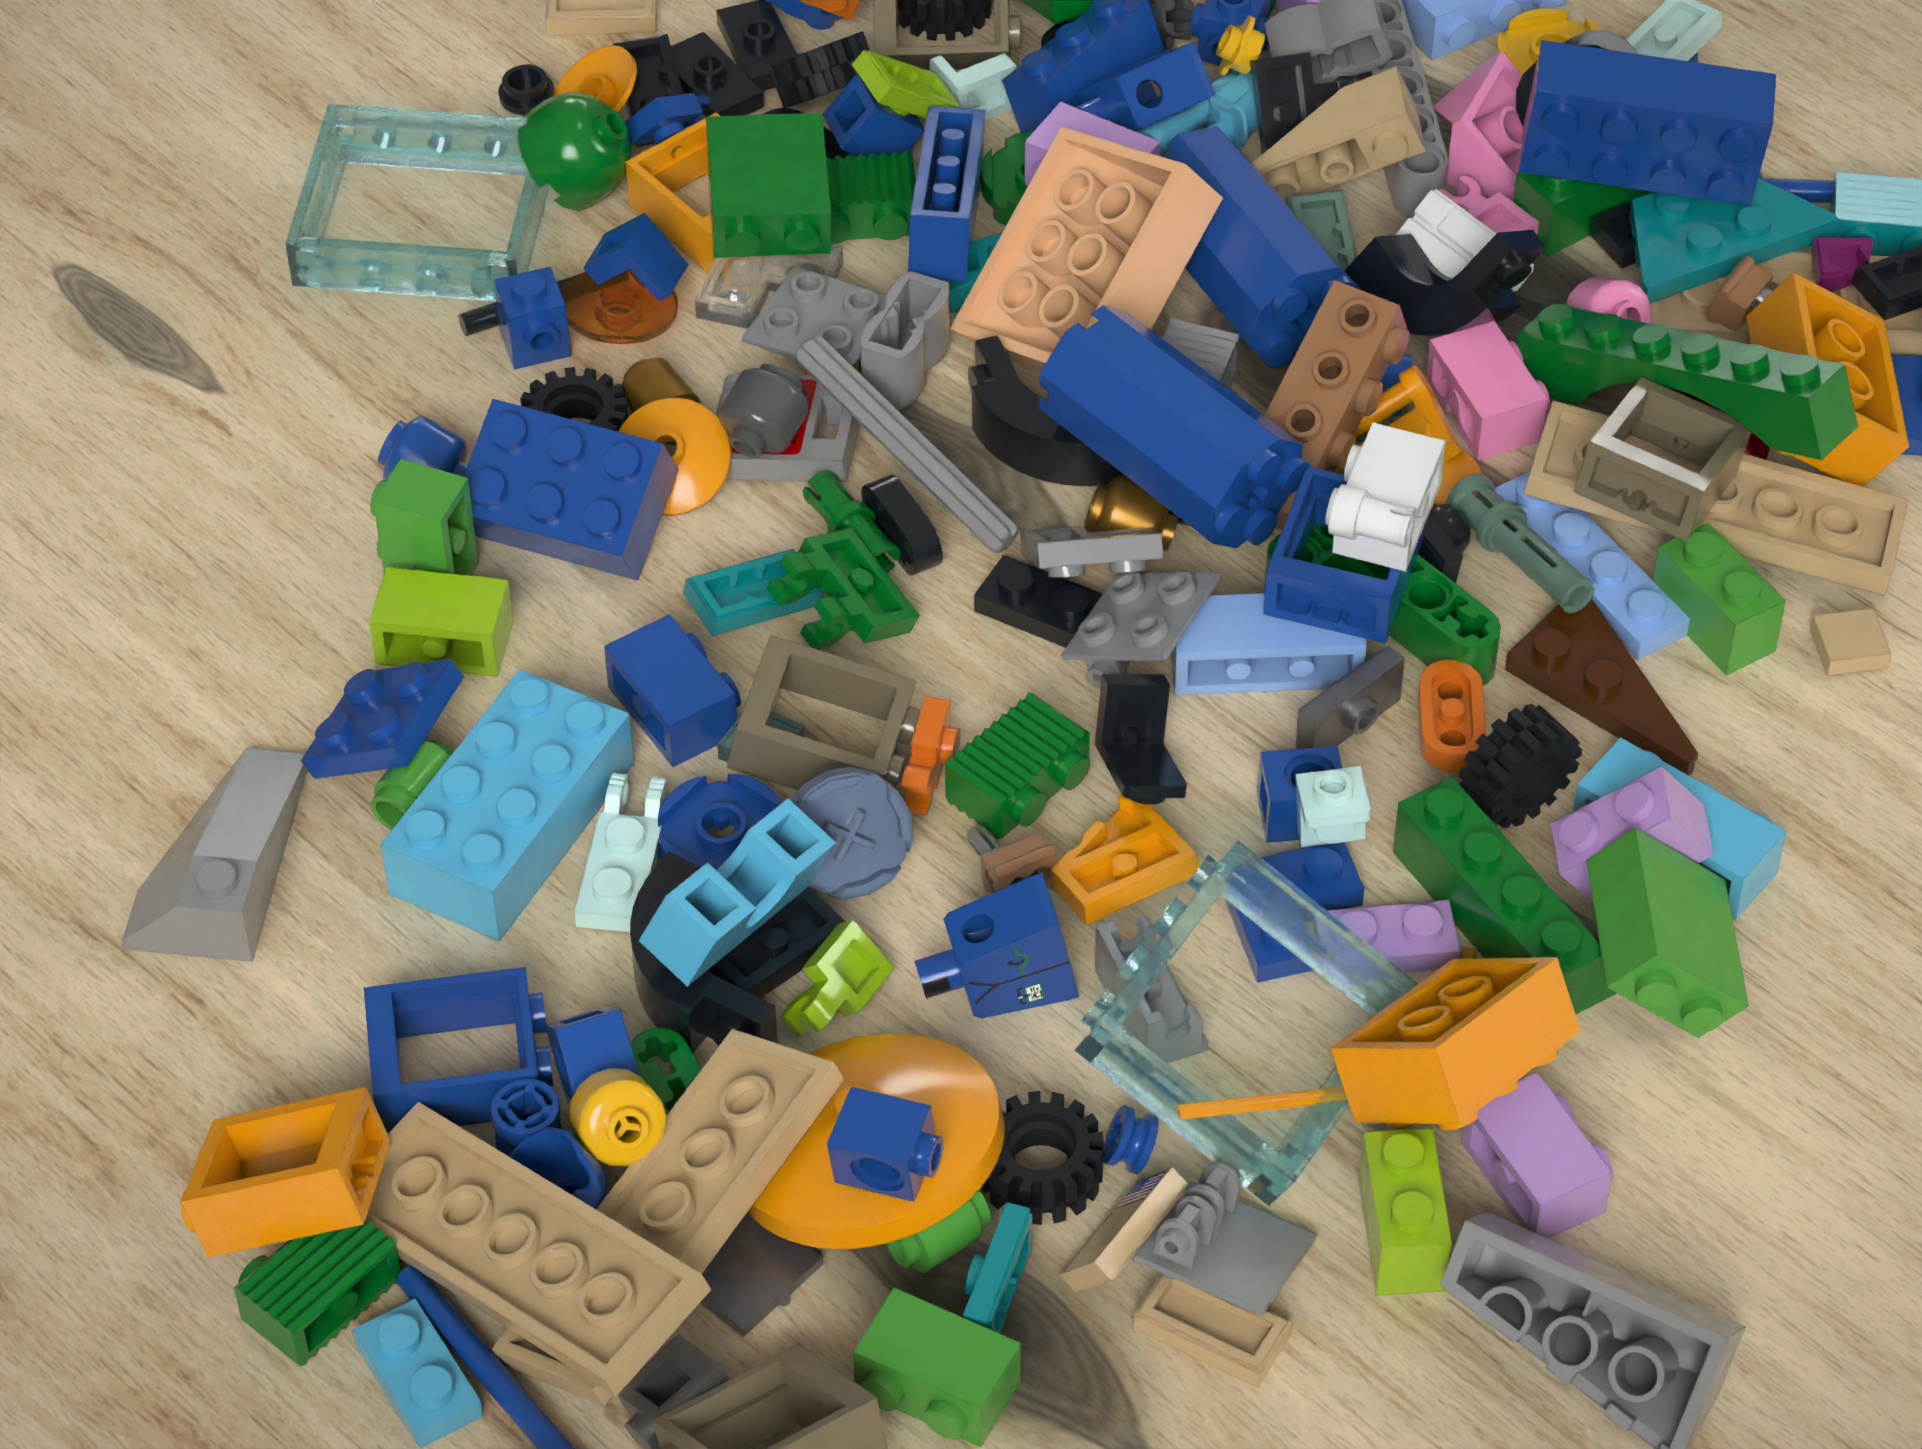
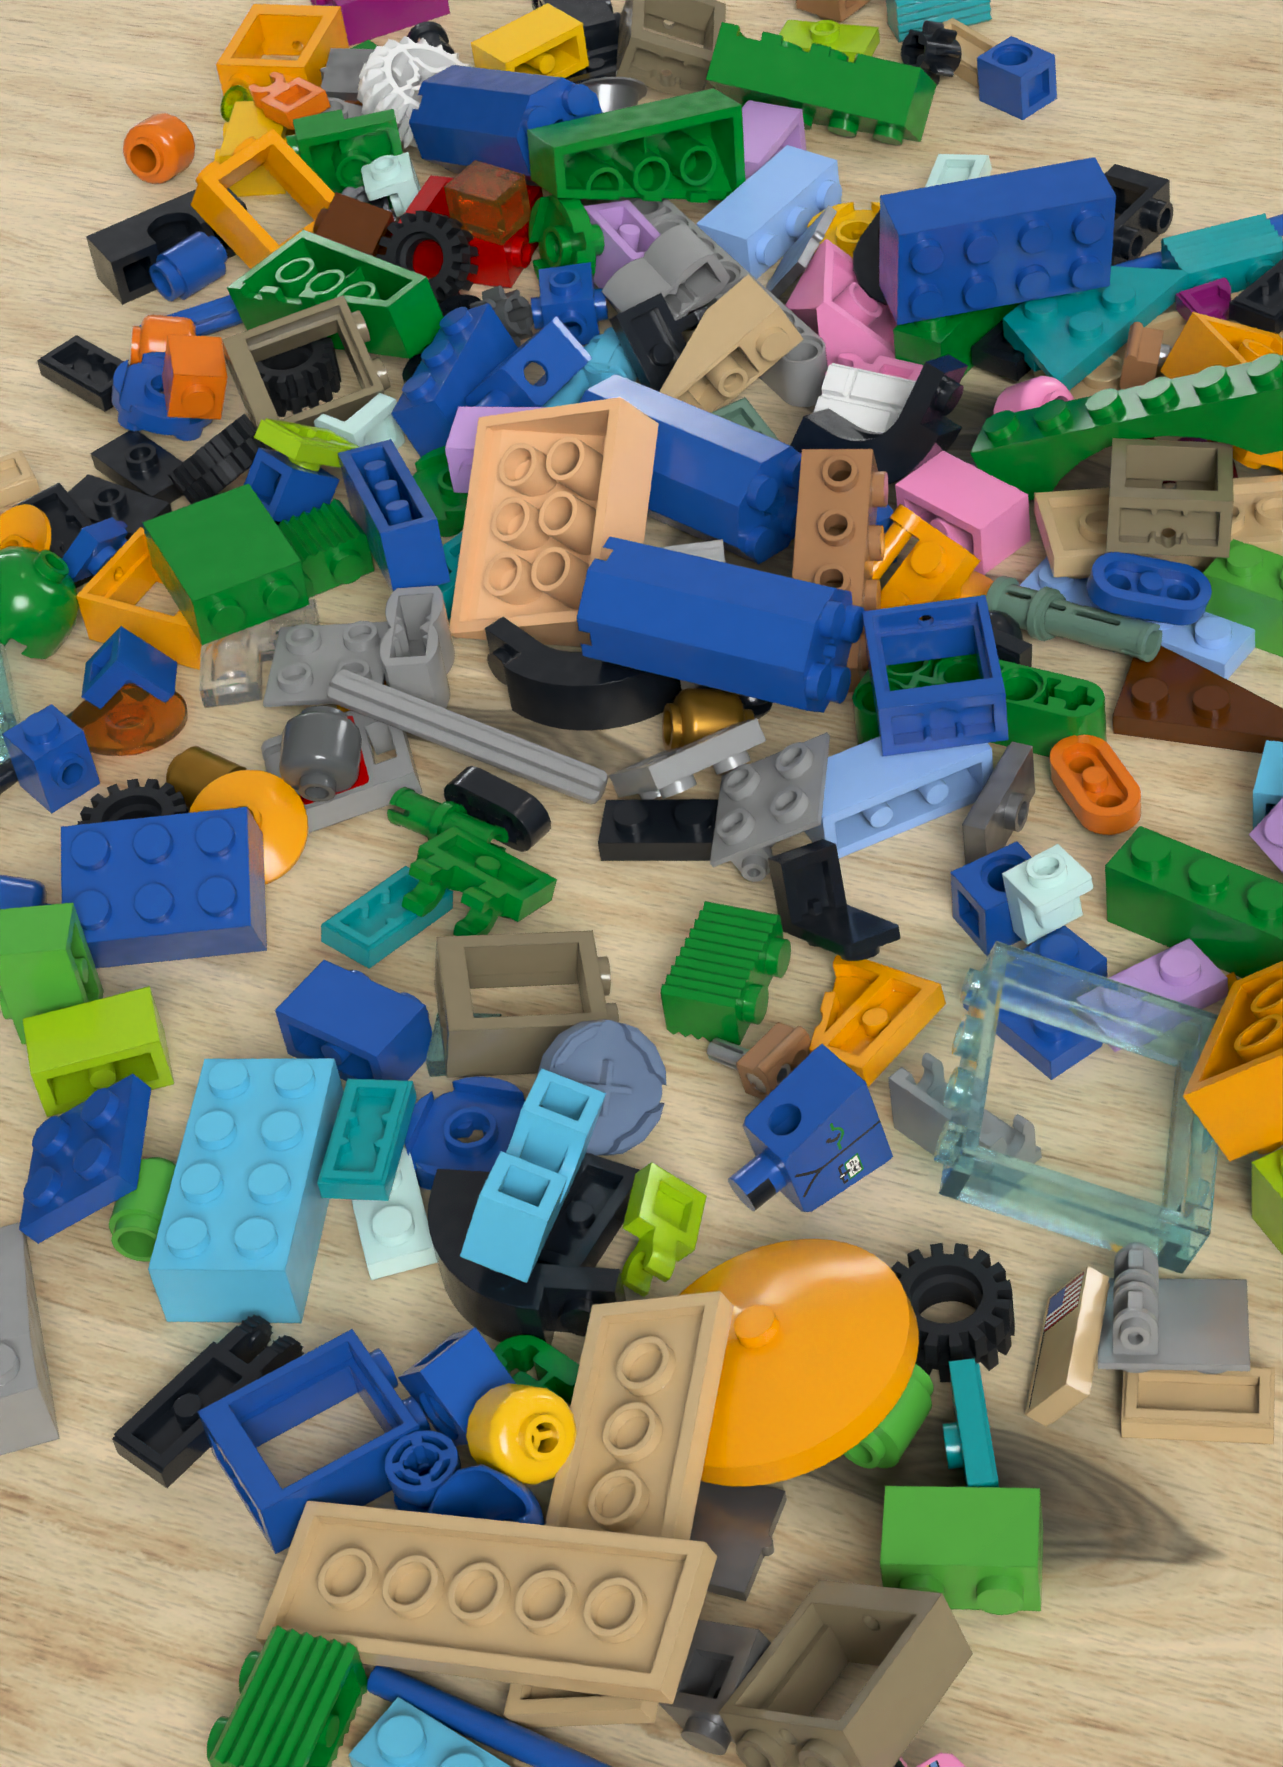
camera: 15 degrees left, 5 degrees down
light orange window [180,1087,391,1257] -> none
blue brick [827,1087,943,1202] -> none
orange plate [901,696,961,816] -> none
blue bush [1103,1105,1159,1175] -> none
light orange piece [1176,1087,1348,1120] -> none
yellow plate [1216,15,1265,76] -> none
white hinge [1325,422,1446,572] -> none
black tyre [1459,704,1582,828] -> none
none -> black hinge [112,1314,304,1488]
none -> teal plate [317,1078,417,1201]
none -> flat silver piece [766,206,837,298]
none -> blue plate [1086,552,1212,626]
none -> black bracket [1105,164,1174,266]

